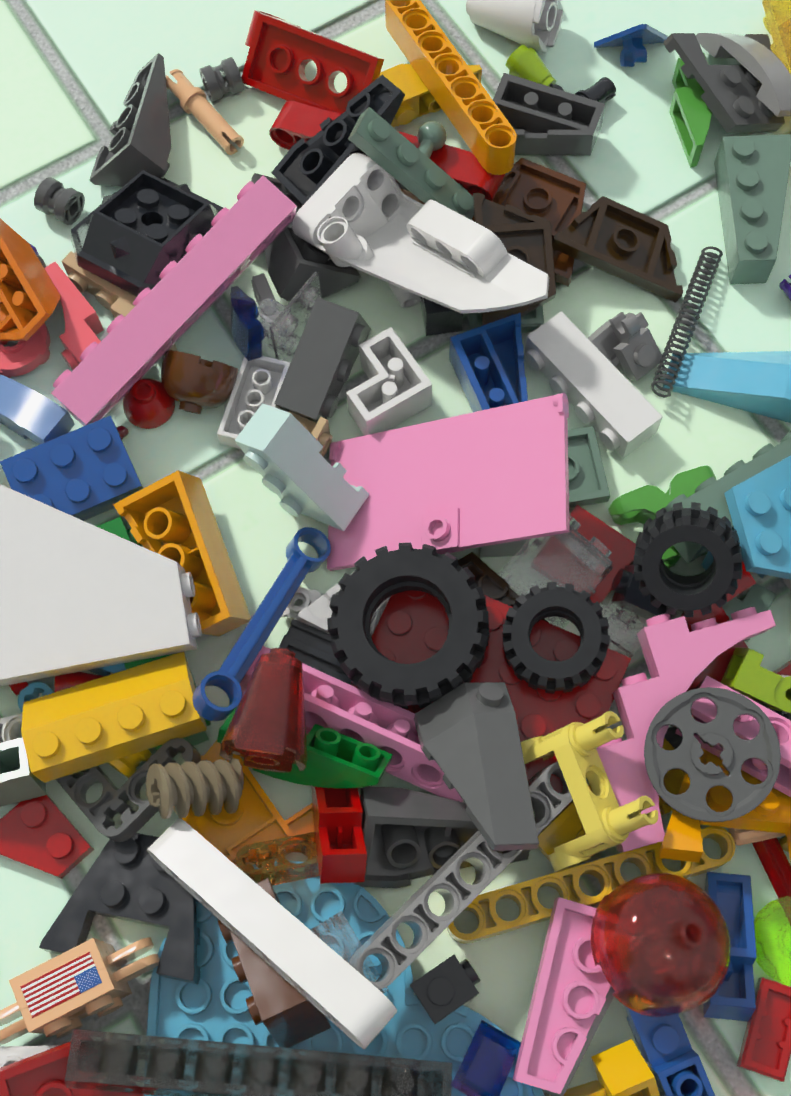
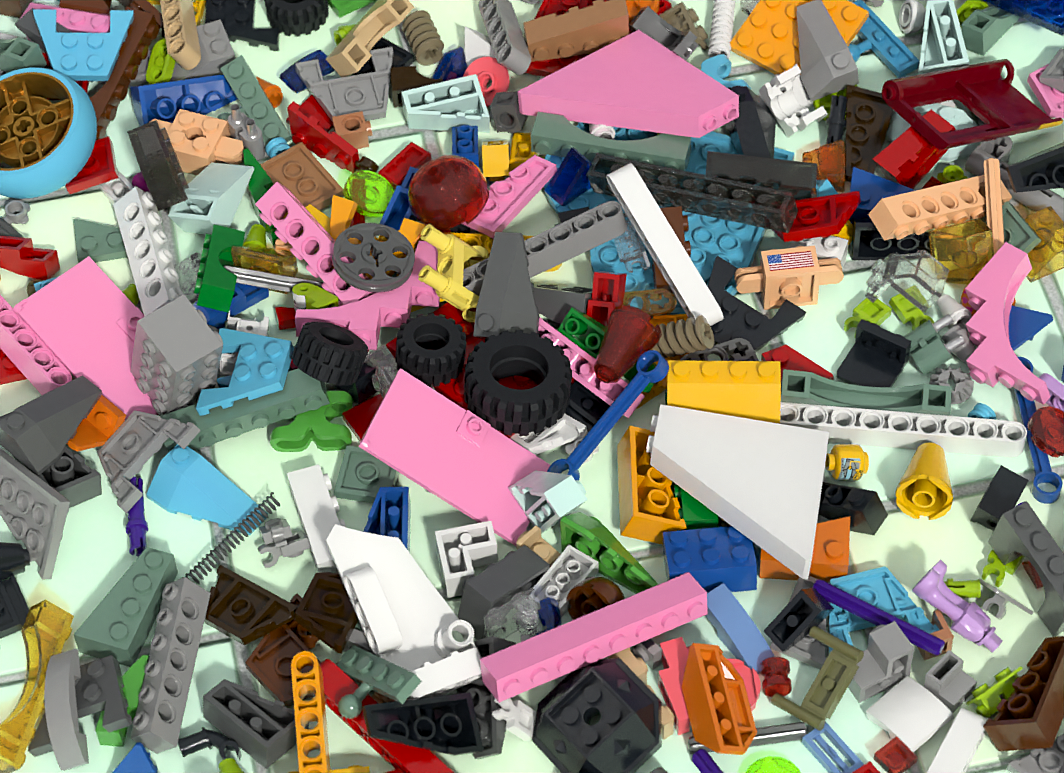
camera: 160 degrees left, 15 degrees down
none -> light grey brick [130,577,210,754]
none -> bright green wedge [560,512,659,594]

